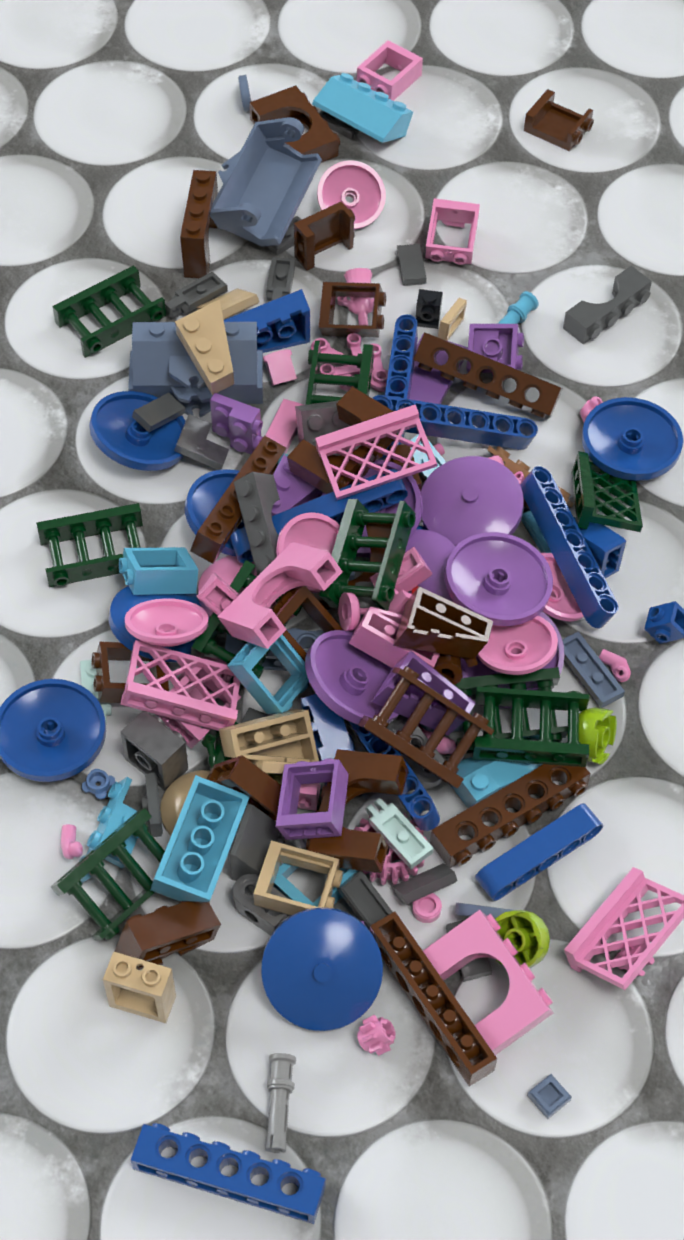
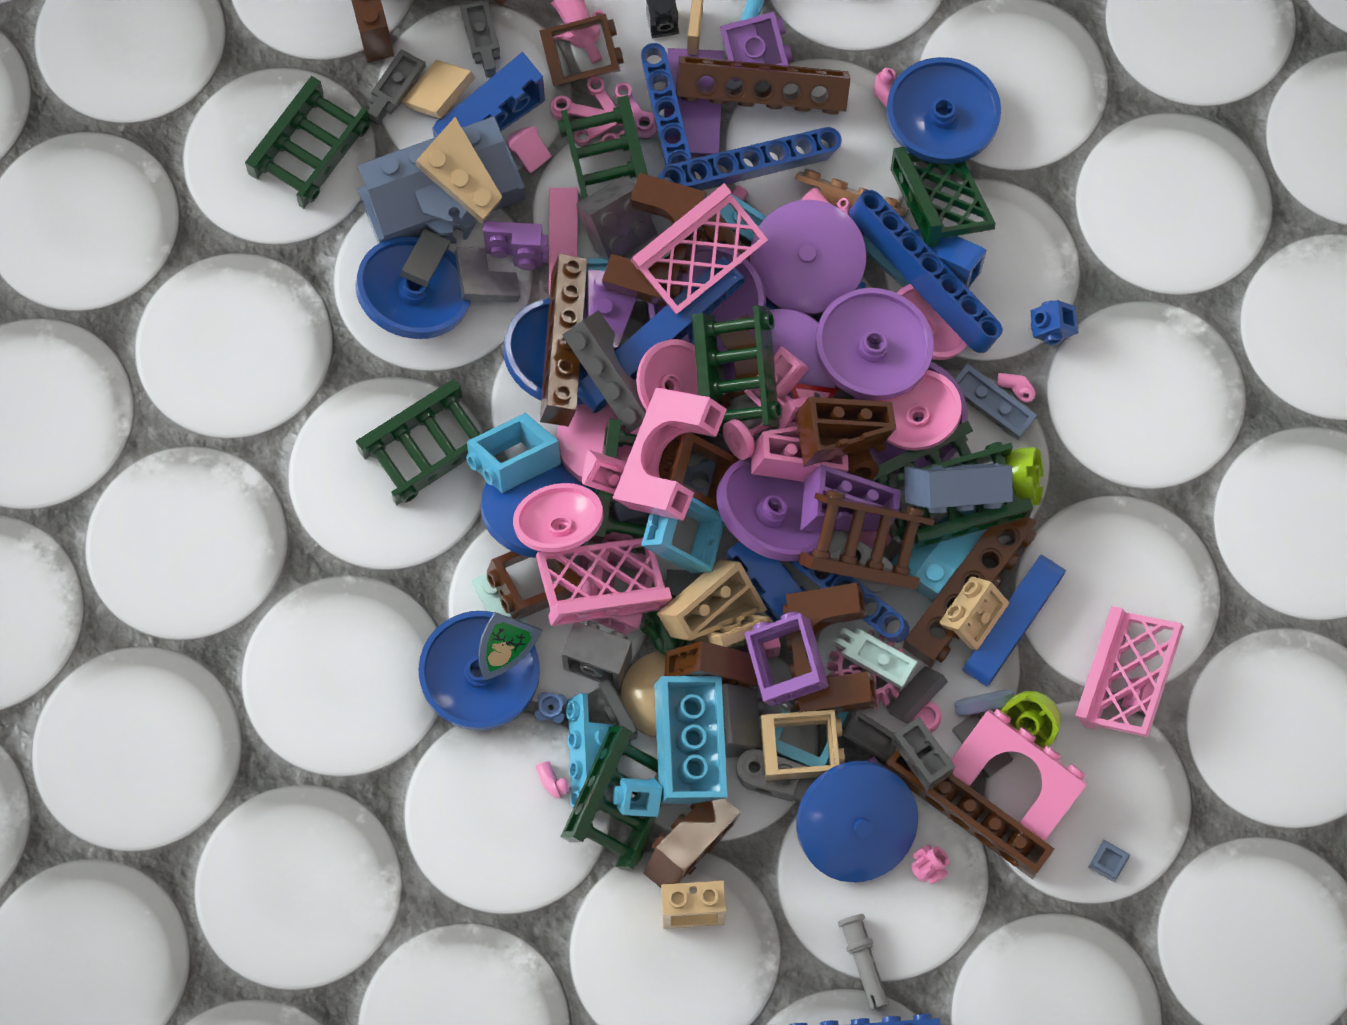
camera: 20 degrees left, 15 degrees up
none -> shield [478,612,543,680]
none -> medium azure brick [613,778,663,817]
none -> dark grey brick [892,717,955,792]
none -> sand blue wedge [904,463,1013,513]
none -> tan bracket [939,577,1009,650]

